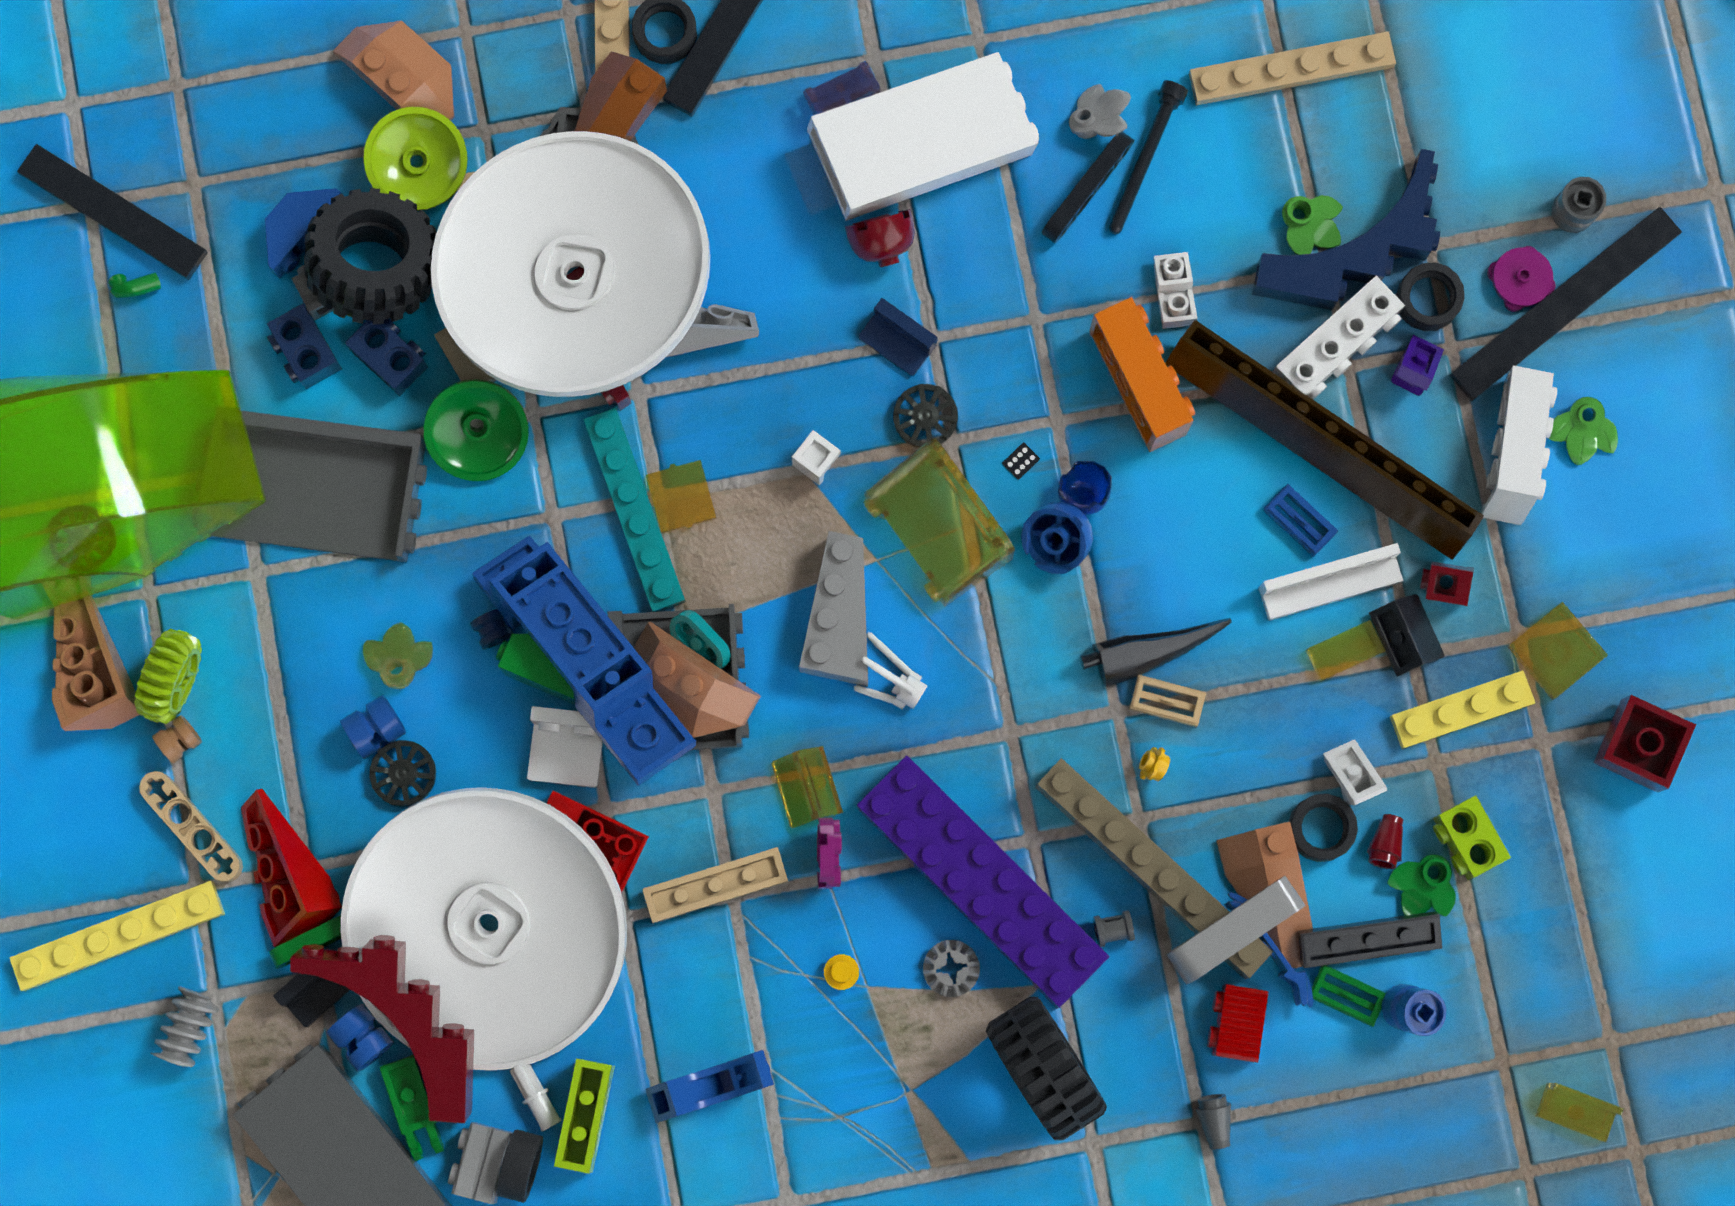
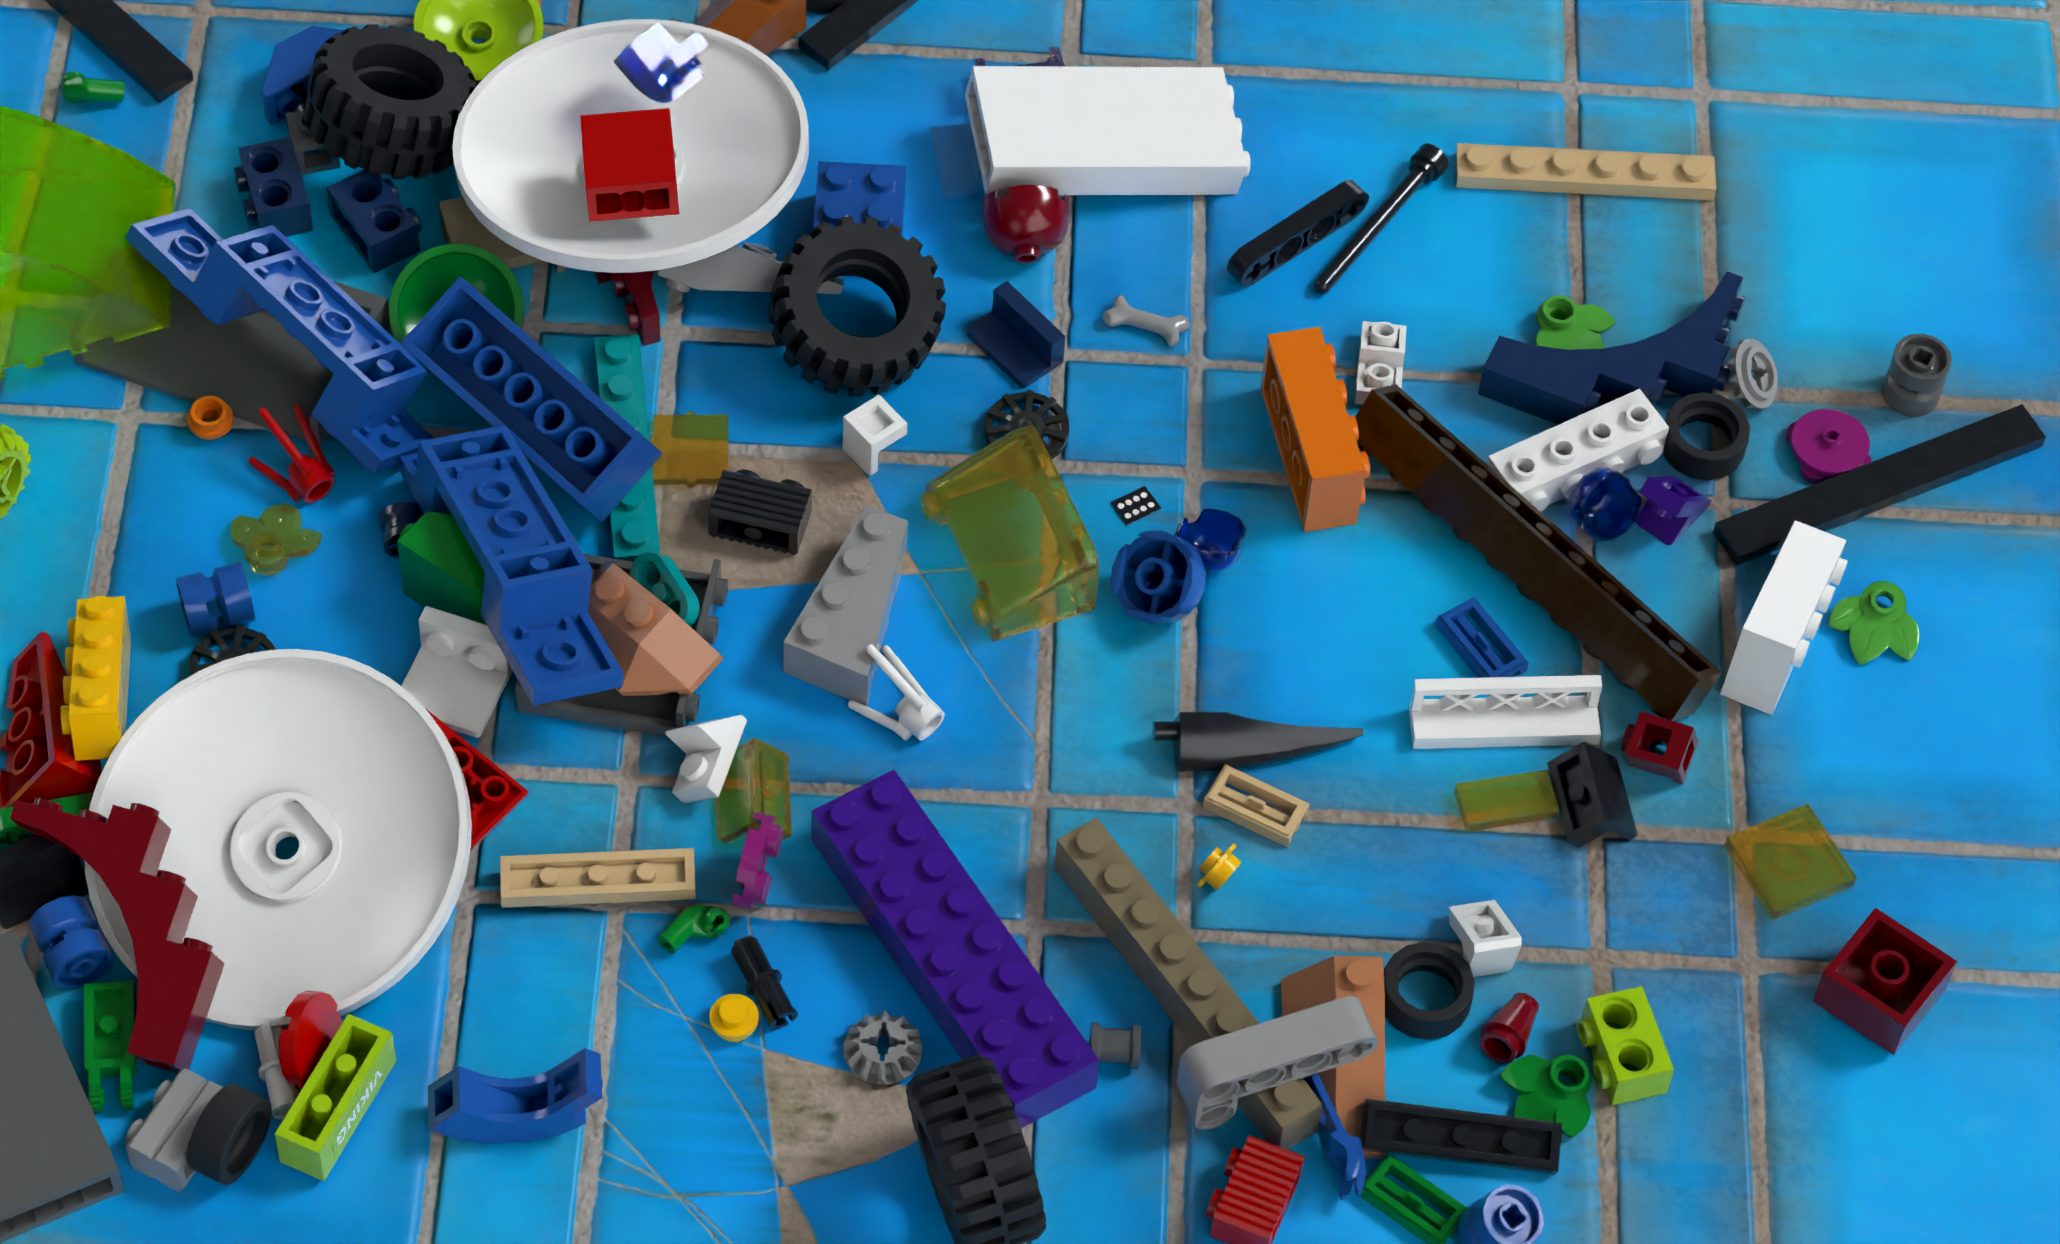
camera: 10 degrees right, 25 degrees down
light grey plate [1069,84,1131,139] -> none
light yellow plate [1390,670,1535,749] -> none
none -> yellow brick [61,596,131,761]
none -> blue bracket [125,208,434,474]
none -> orange plate [187,396,234,440]
none -> red plant [249,404,336,503]
none -> red tile [278,991,342,1090]
none -> blue brick [400,276,663,522]
none -> red brick [580,108,679,222]
none -> clear blue brick [614,22,709,103]
none -> green arm [657,906,730,954]
none -> white slope [665,715,747,803]
none -> black brick [708,469,812,555]
none -> black axle [731,935,798,1030]
none -> black tyre [768,216,946,397]
none -> blue brick [813,161,906,237]
none -> light grey piece [1103,295,1189,347]
none -> clear blue hair [1570,467,1641,541]
none -> light grey gear [1727,338,1778,410]

